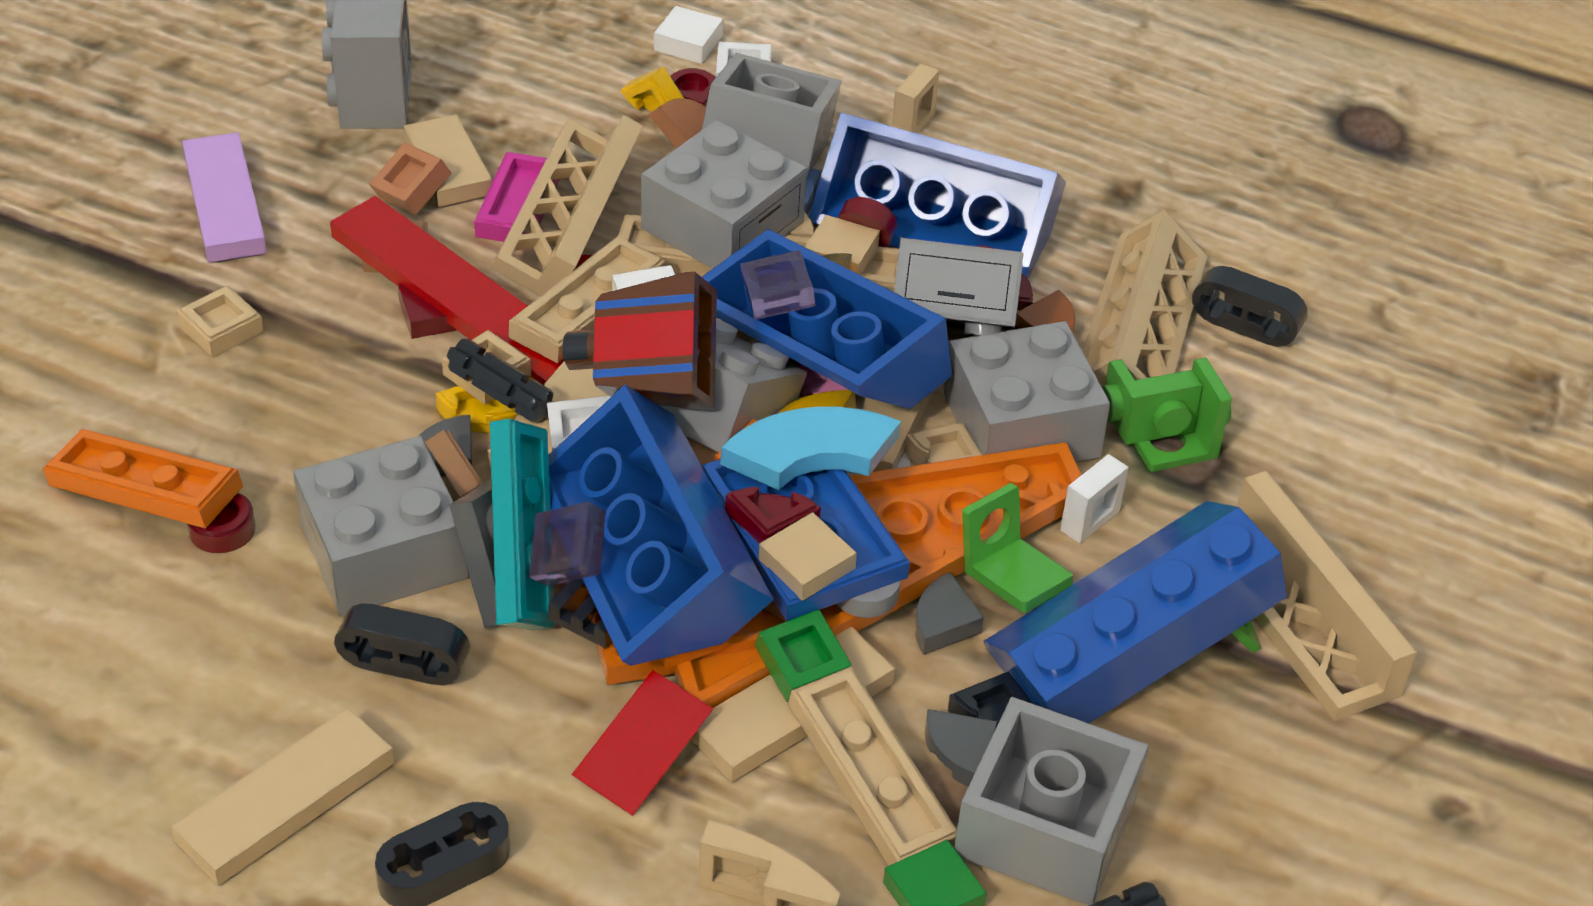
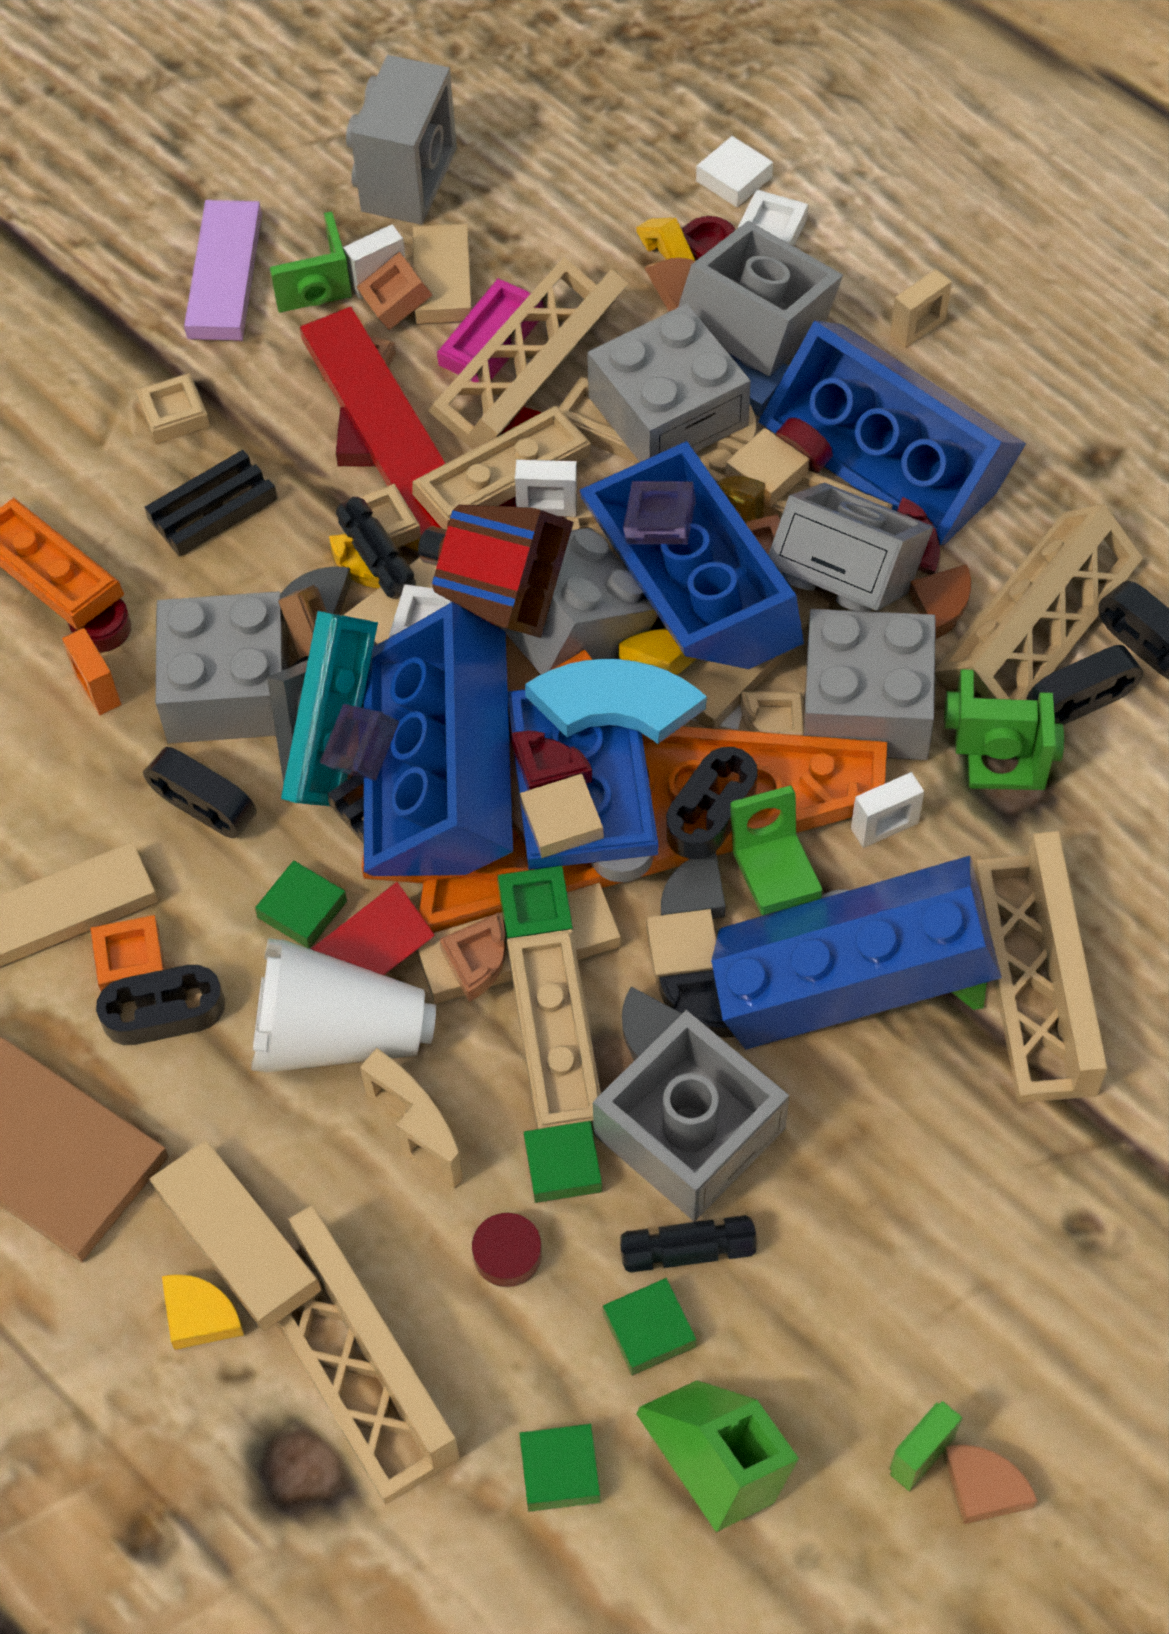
camera: 25 degrees right, 15 degrees up
none -> orange tile [62,628,121,716]
none -> orange tile [90,915,165,991]
none -> black tile [145,450,278,557]
none -> white cone [251,938,436,1073]
none -> green tile [255,860,347,949]
none -> bright green bracket [270,211,352,313]
none -> white tile [343,224,406,299]
none -> nougat tile [439,912,506,1002]
none -> tan tile [646,909,716,985]
none -> black beam [666,747,758,859]
none -> black beam [1026,645,1143,725]

